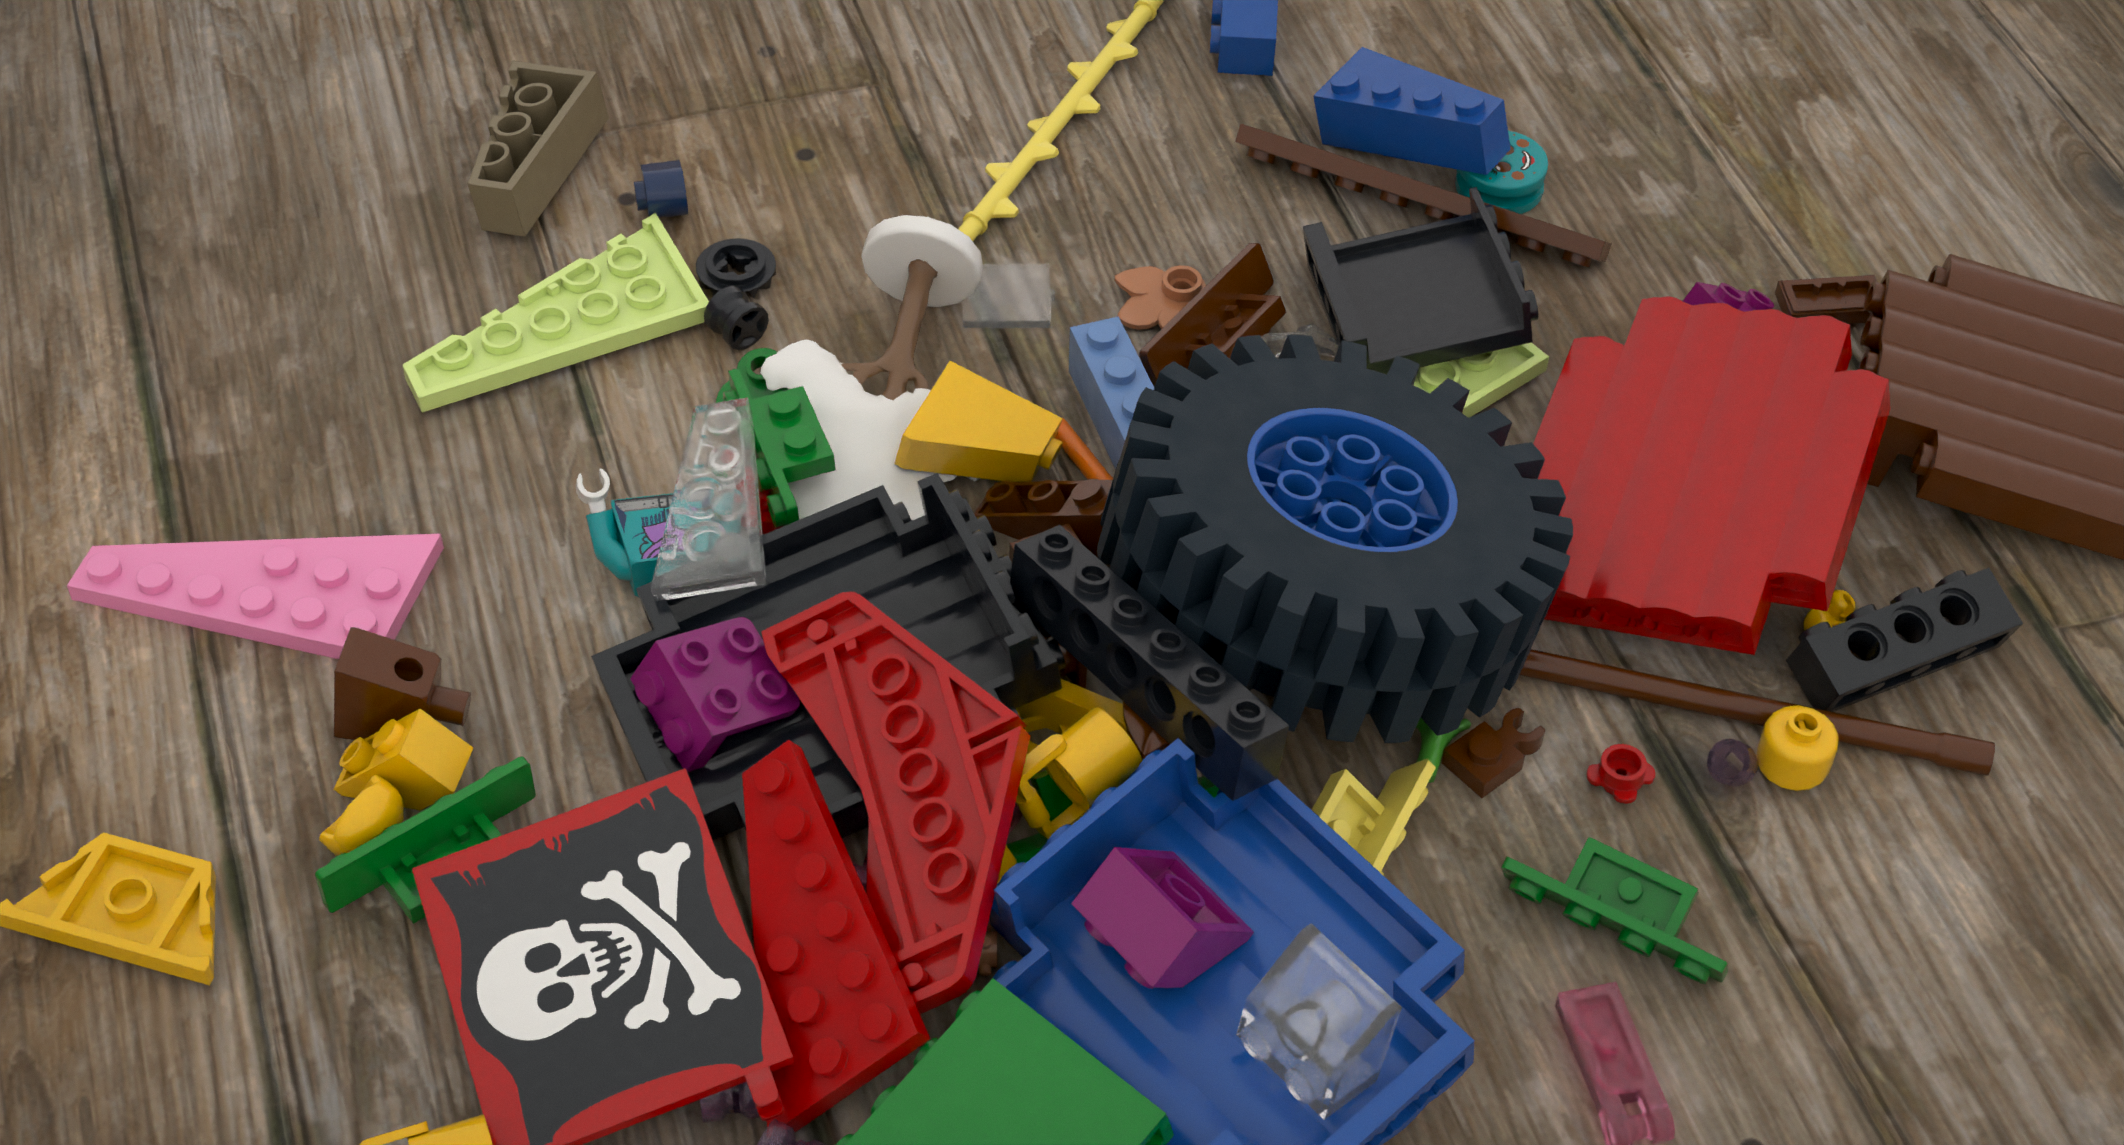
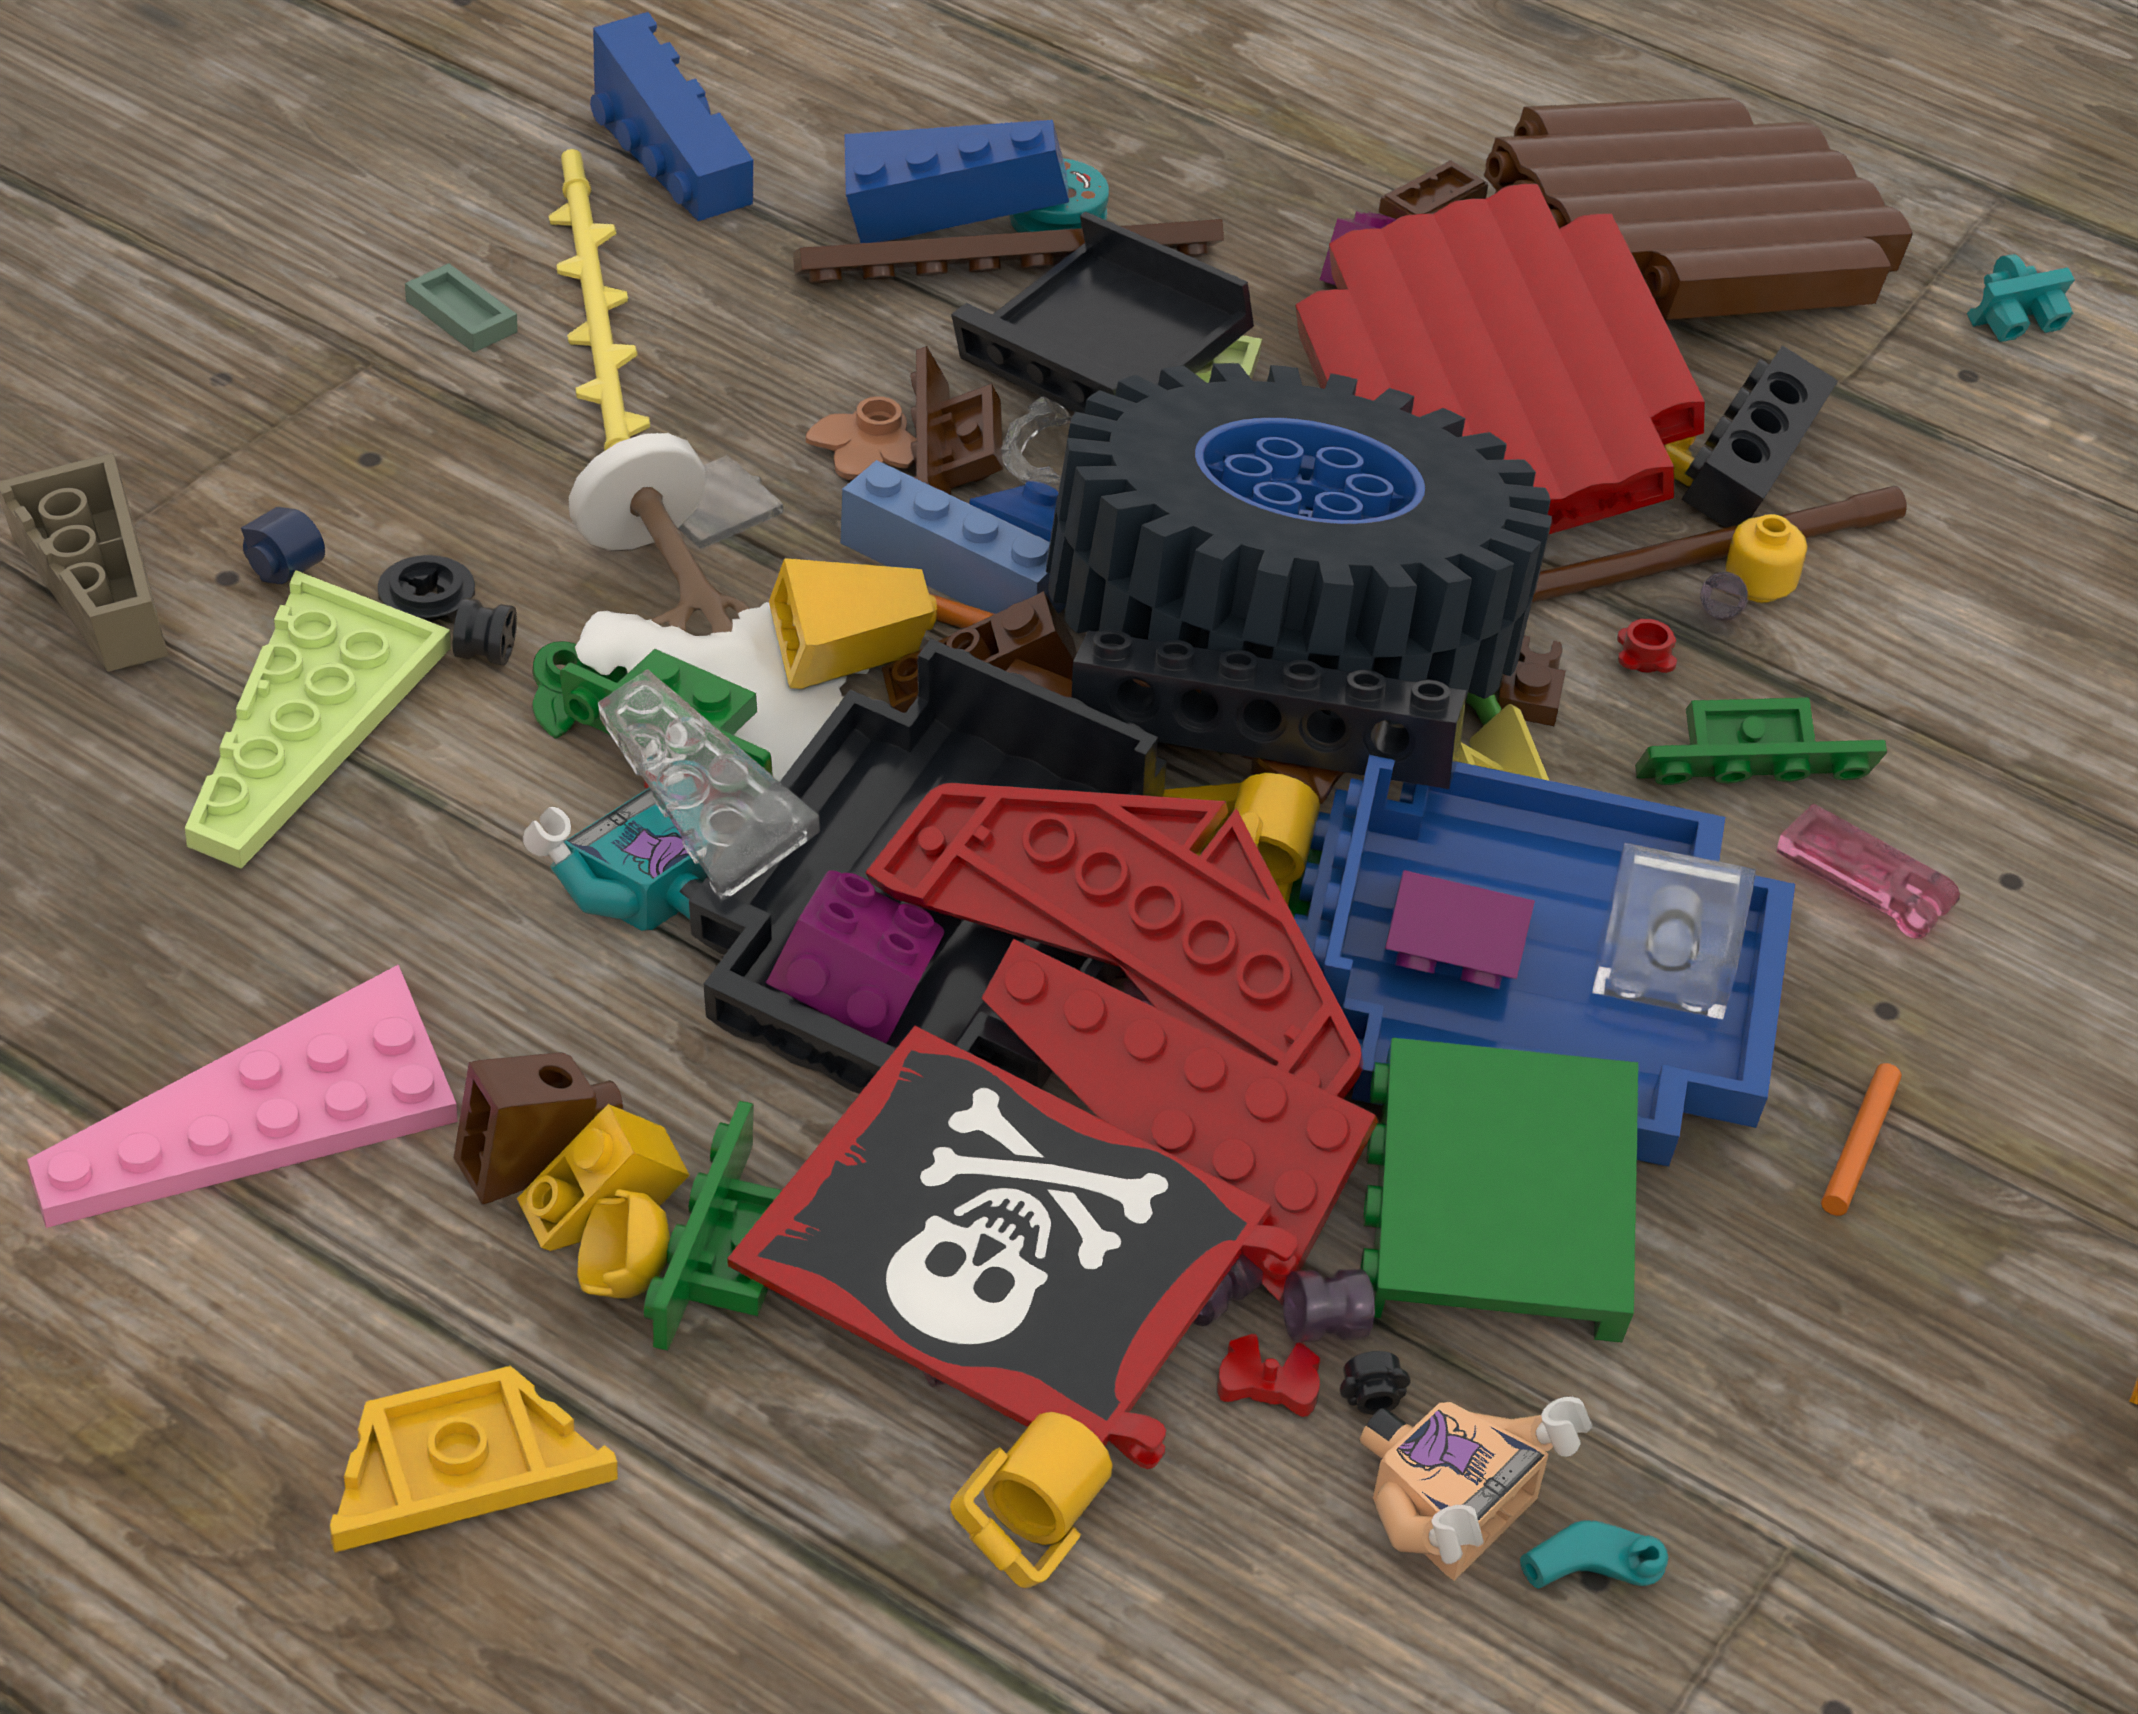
camera: 40 degrees left, 5 degrees down
none -> sand green tile [405,263,518,353]

